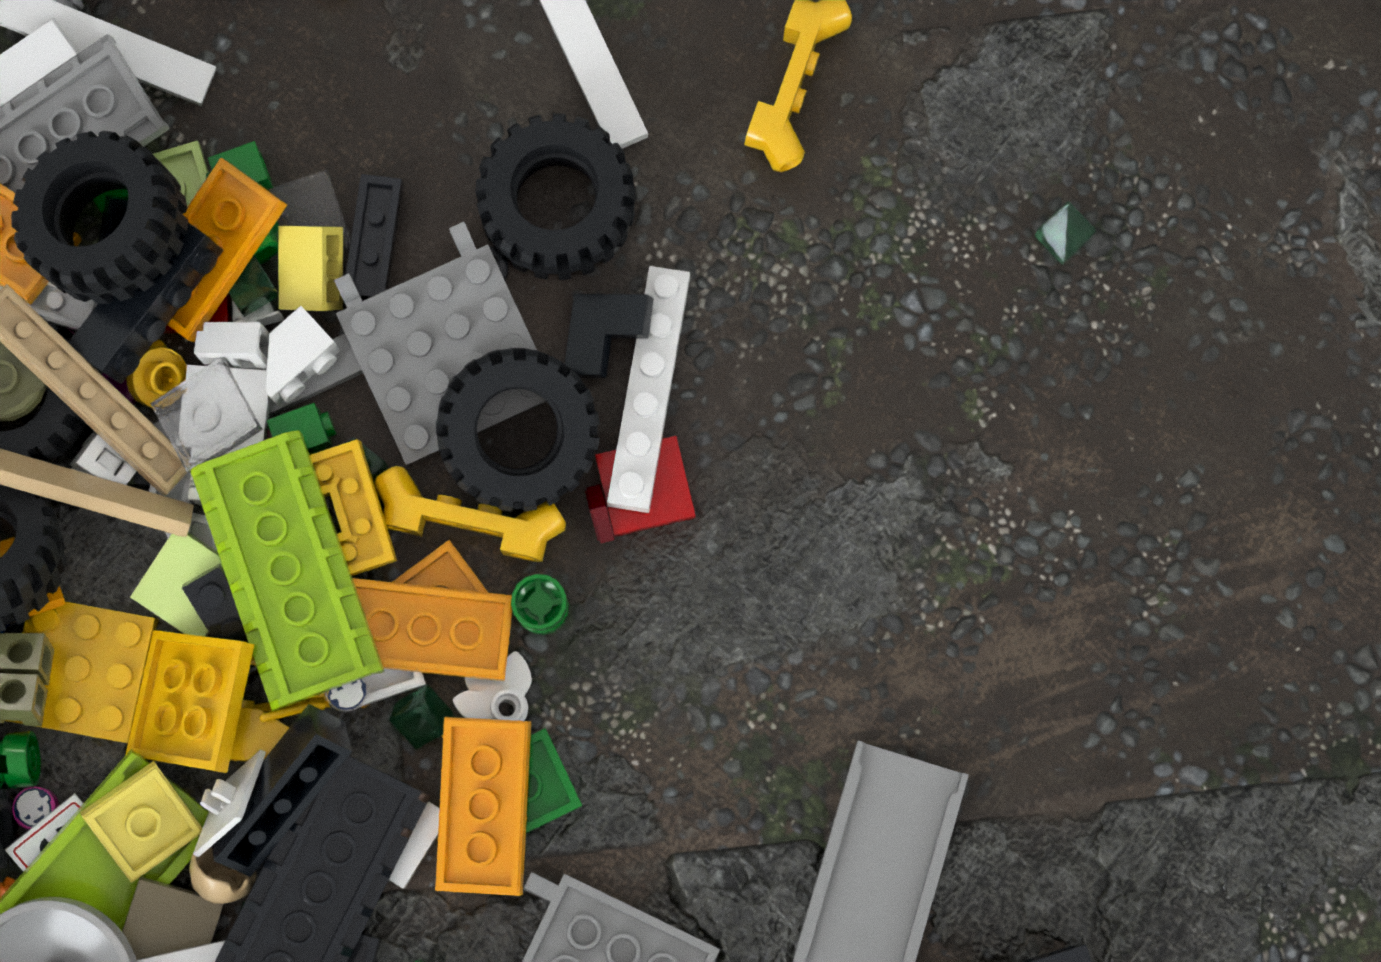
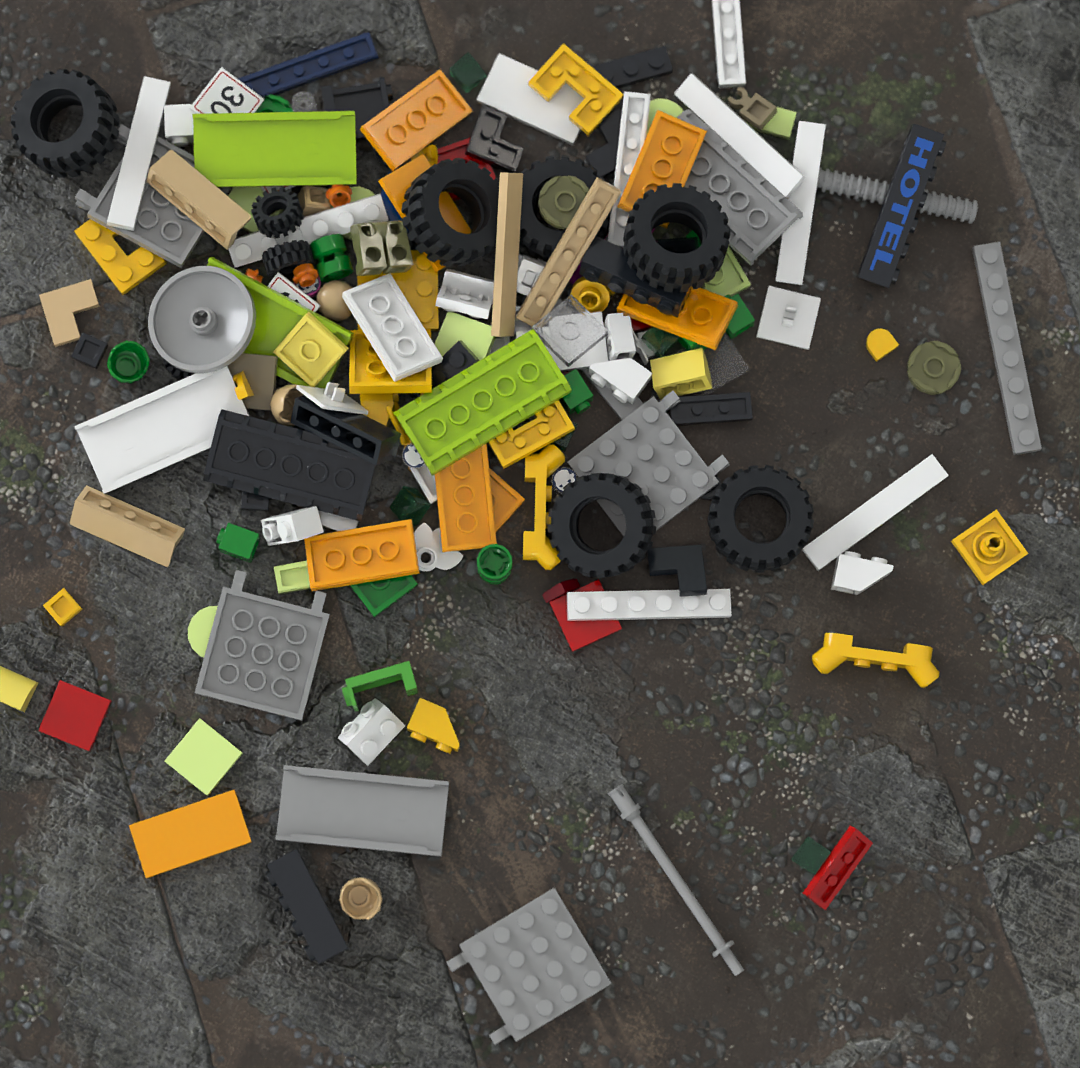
camera: 75 degrees right, 0 degrees up
none -> yellow tile [233,371,254,400]
none -> white slope [261,506,324,546]
none -> yellowish green tile [274,560,310,595]
none -> orange plate [293,263,319,287]
none -> tan hair [316,280,352,322]
none -> white bracket [338,698,405,766]
none -> tan hair [339,877,382,920]
none -> white tile [342,273,443,382]
none -> bright green panel [342,661,418,712]
none -> yellow slope [407,698,460,754]
none -> white bracket [435,269,494,319]
none -> light grey plate [446,888,612,1045]
none -> tile [551,467,578,494]
none -> light grey bar [608,784,744,976]
none -> white piece [757,286,821,350]
none -> red plate [803,826,873,910]
none -> white slope [831,551,894,595]

